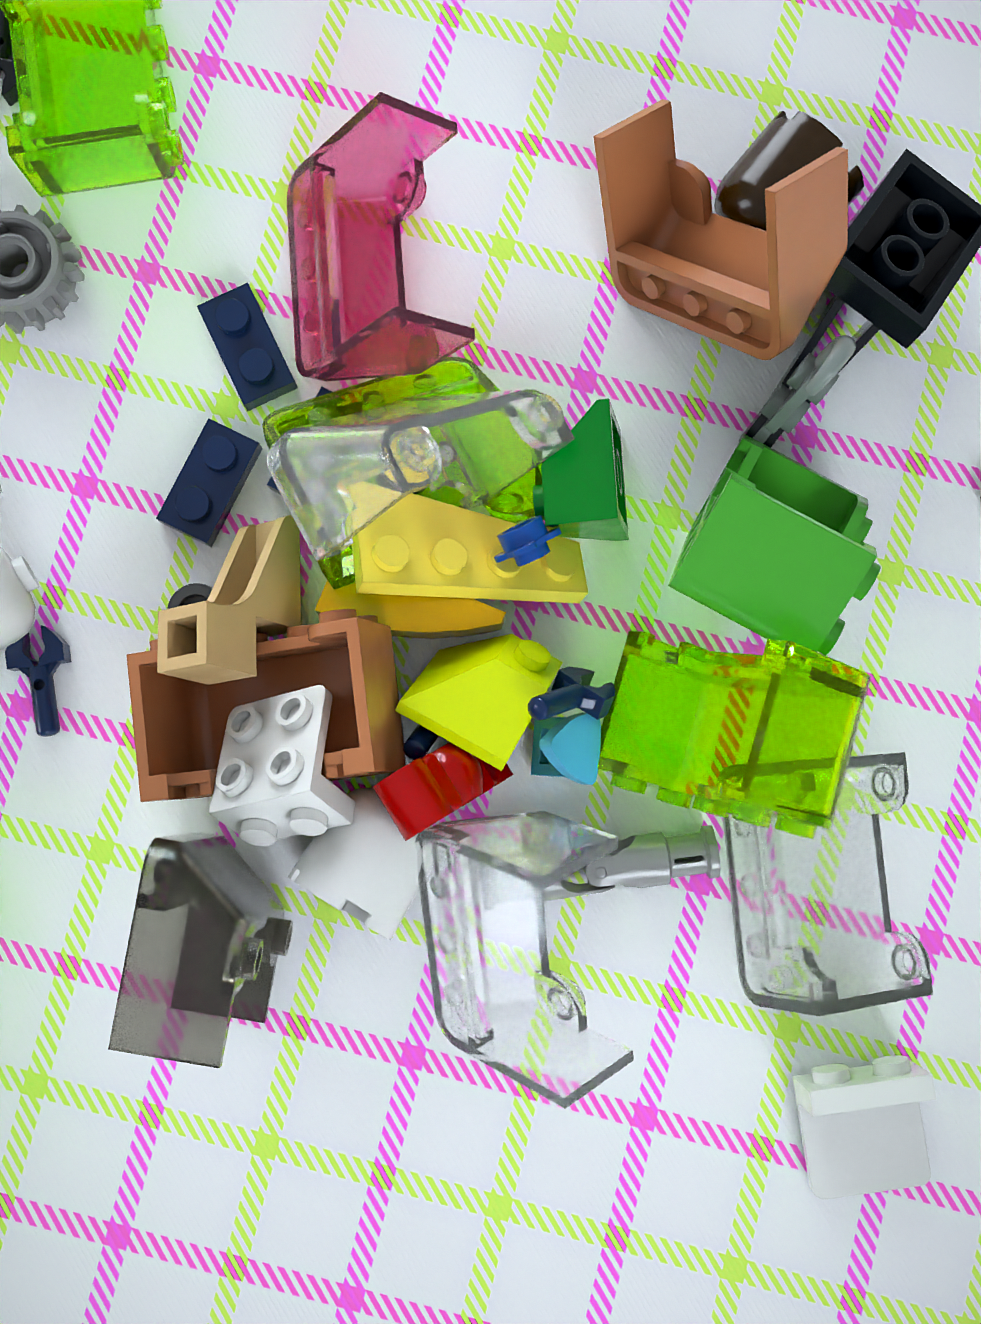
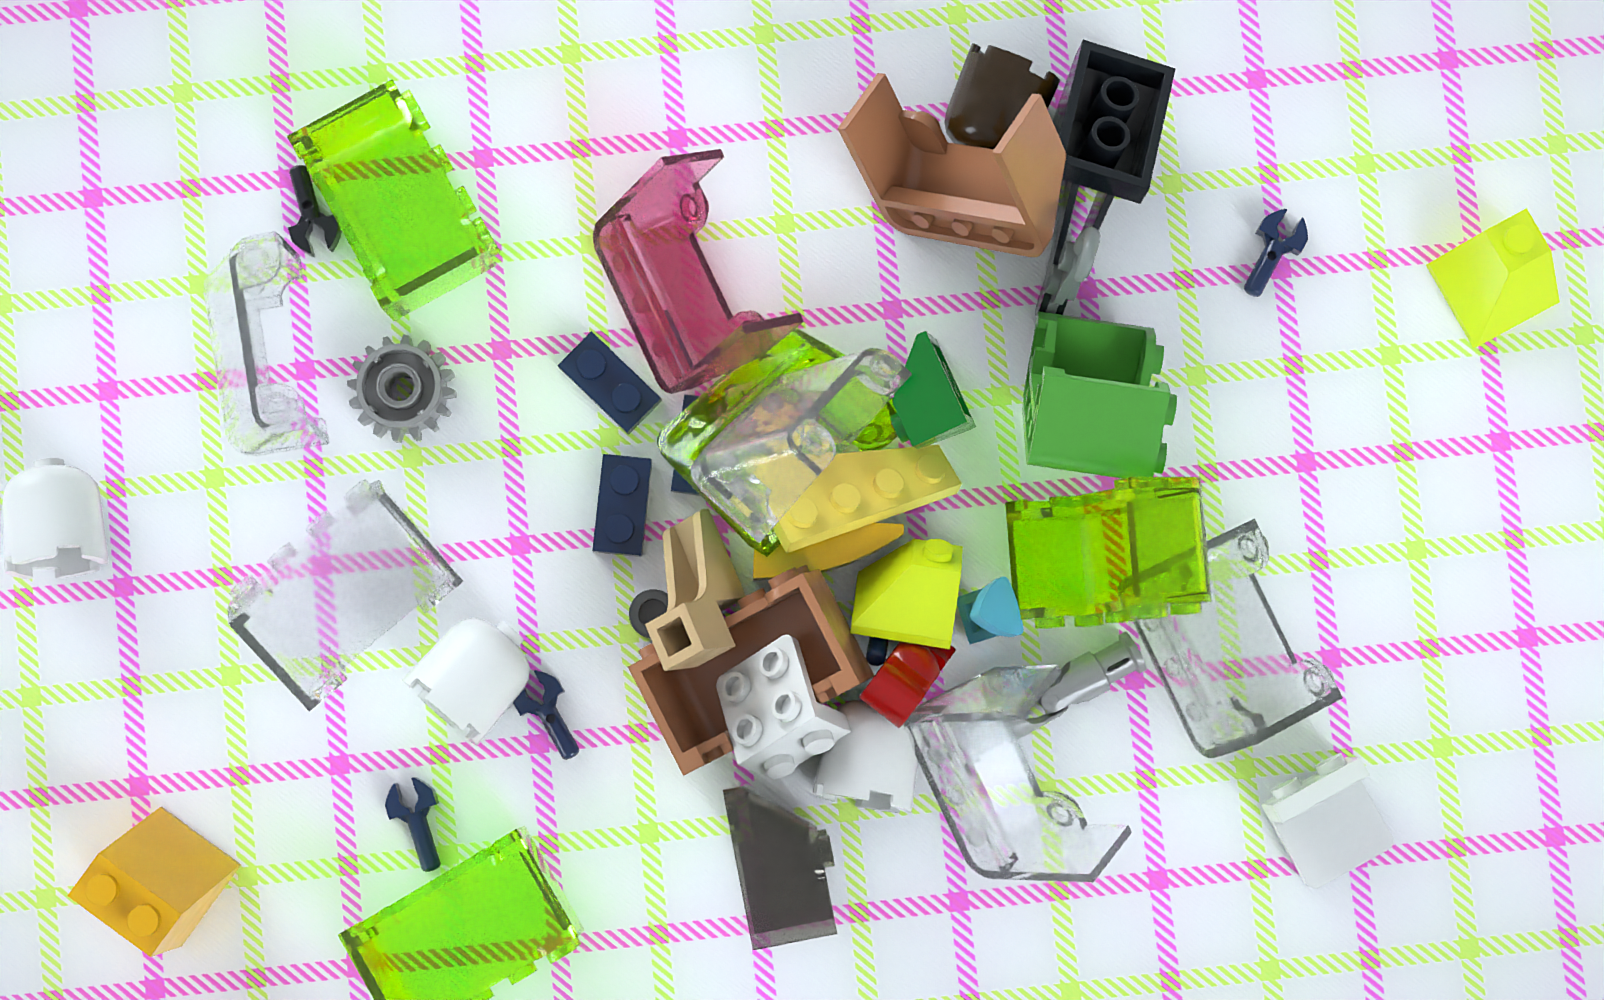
camera: 25 degrees left, 0 degrees up
blue plate [494,515,562,567] -> none
dark blue bar [528,666,615,721] -> none

